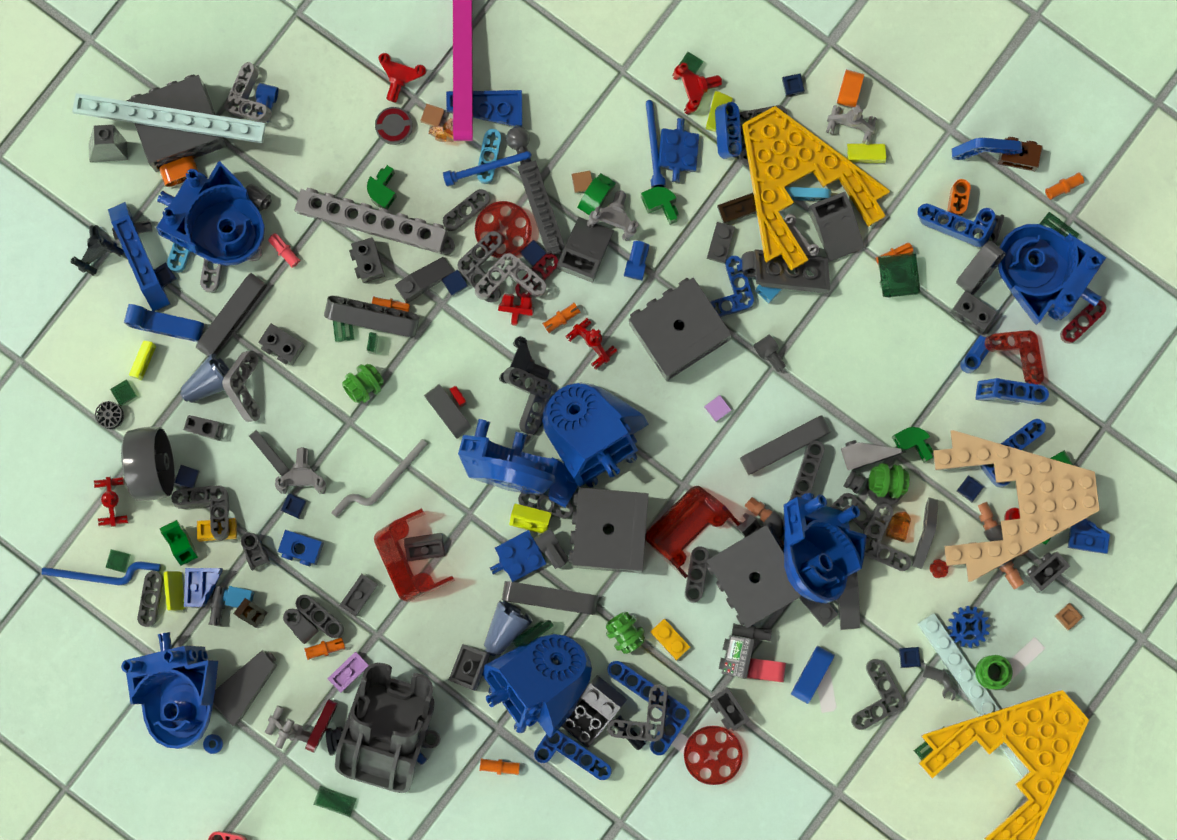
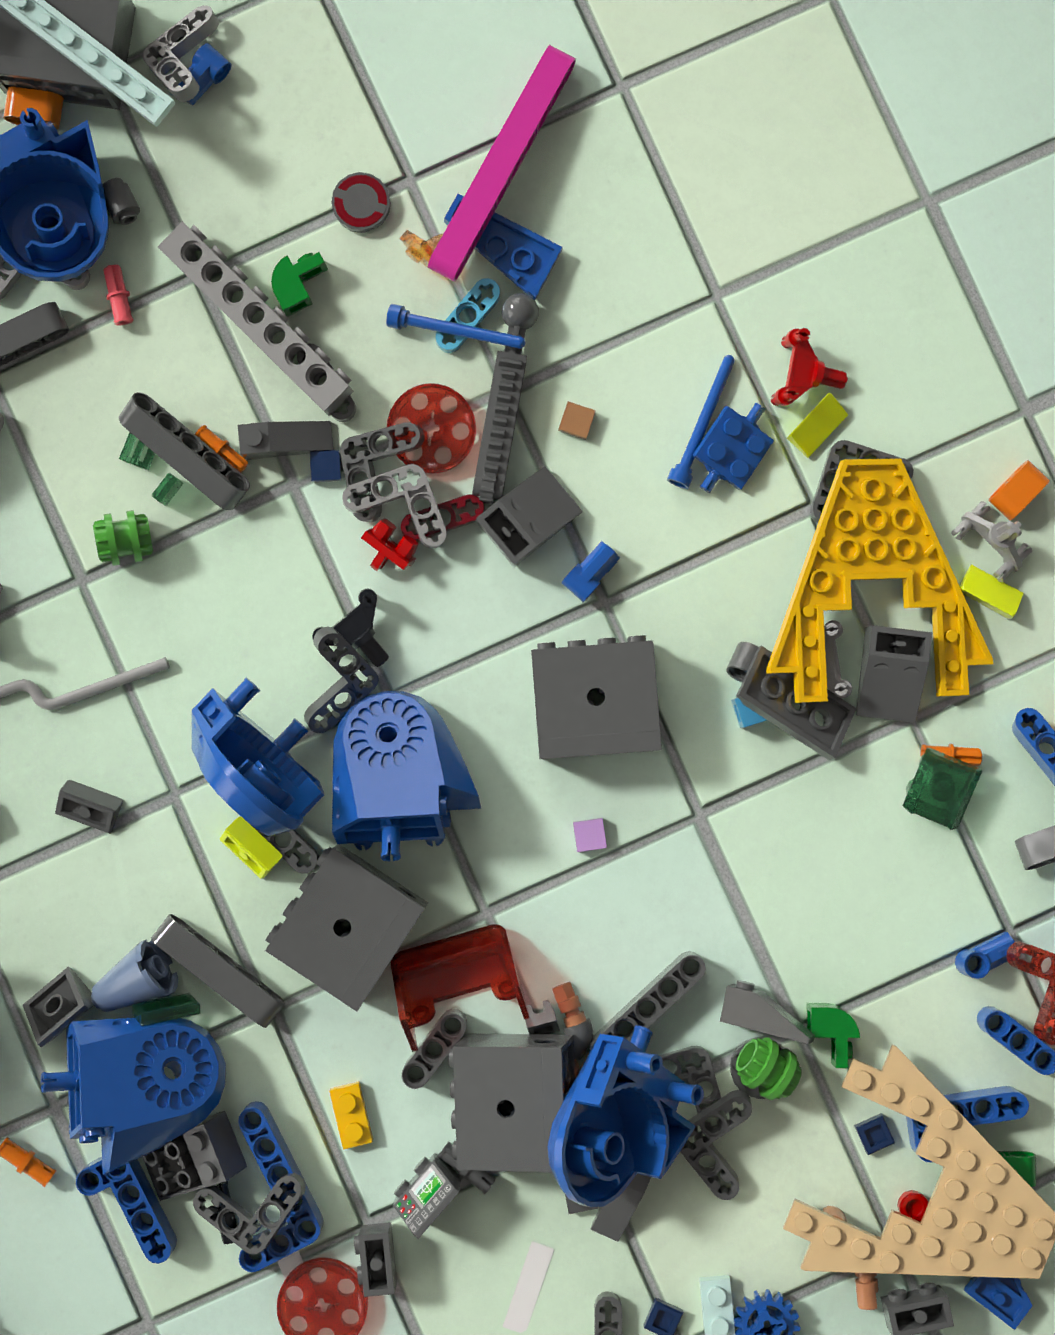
camera: 30 degrees right, 5 degrees up
dark grey brick [258,323,305,365] -> none
dark grey brick [349,237,385,283] -> none
clear red windscreen [374,508,456,602] -> none
red axle [378,53,426,103] -> none
medium nougat tile [420,104,445,128] -> none
dark grey beam [424,384,472,439] -> none
dark grey beam [443,189,490,231] -> none
red tile [449,386,467,407] -> none
blue plate [489,530,546,582] -> none
dark blue tile [520,240,547,267] -> none
dark grey piece [534,528,569,569] -> none
orange pin [542,303,581,333] -> none
blue wing [549,457,578,508] -> none
red axle [565,318,617,370] -> none
green brick [577,173,616,215] -> none
light grey axle [587,190,639,241] -> none
bright green piece [606,612,645,654] -> none
green brick [641,187,679,225] -> none
clear green tile [679,52,703,74] -> none
dark grey plate [707,222,735,264] -> none
blue beam [710,256,754,317] -> none
blue beam [715,102,742,159] -> none
dark brown plate [717,193,757,224] -> none
dark grey beam [739,415,831,475] -> none
coral beam [747,658,786,682] -> none
dark grey axle [753,334,786,372] -> none
dark blue tile [782,73,805,97] -> none
medium azure beam [785,187,831,201] -> none
blue beam [791,645,835,704] -> none
dark grey wheel [843,470,866,494] -> none
clear orange plate [886,512,911,542] -> none
dark grey beam [912,497,938,569] -> none
clear red plate [930,559,949,578] -> none
dark grey brick [950,291,997,334] -> none
blue tile [975,378,1004,401] -> none
nougat piece [978,502,1029,557] -> none

